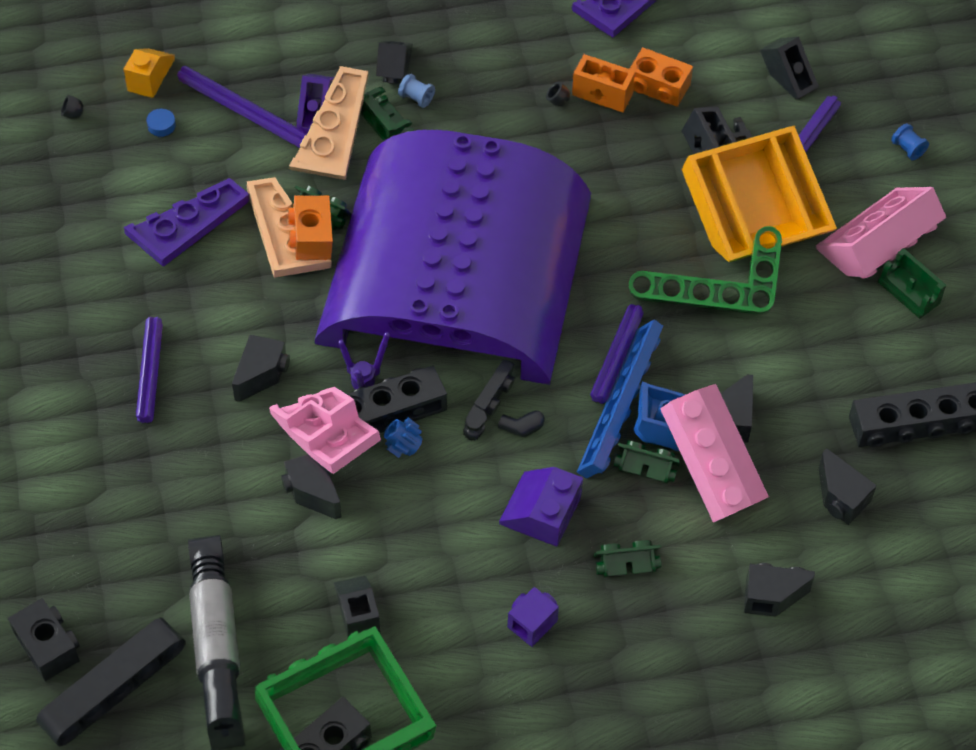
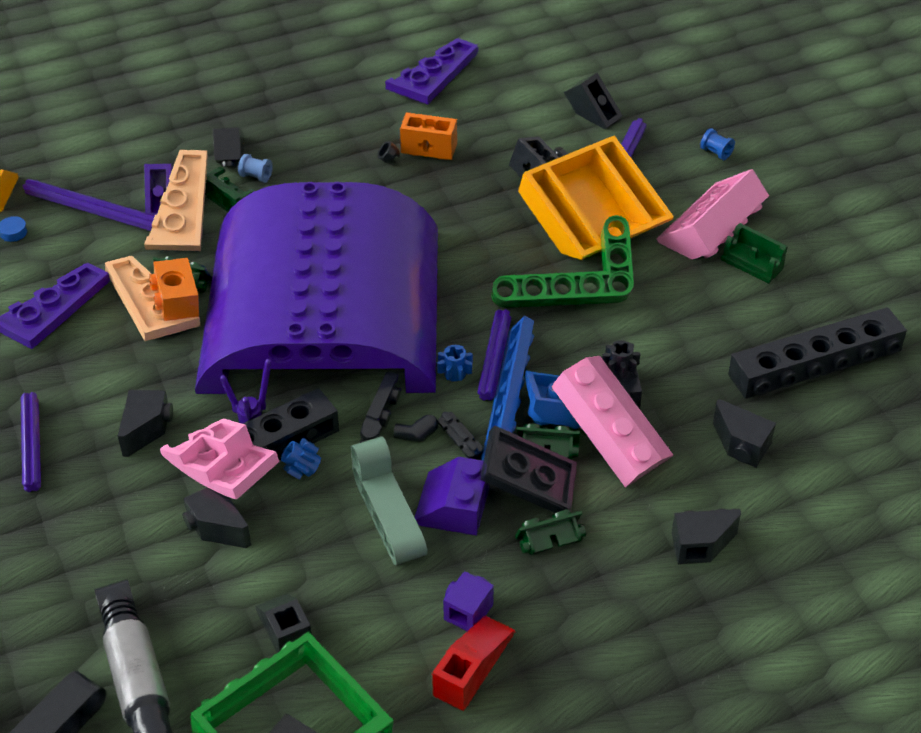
camera: 10 degrees left, 10 degrees down
orange brick [630,47,693,107] -> none
none -> sand green beam [351,436,427,566]
none -> red slope [432,616,515,711]
none -> blue gear [437,345,473,381]
none -> black axle [438,412,484,460]
none -> black tile [480,425,577,513]
none -> black gear [602,340,641,378]

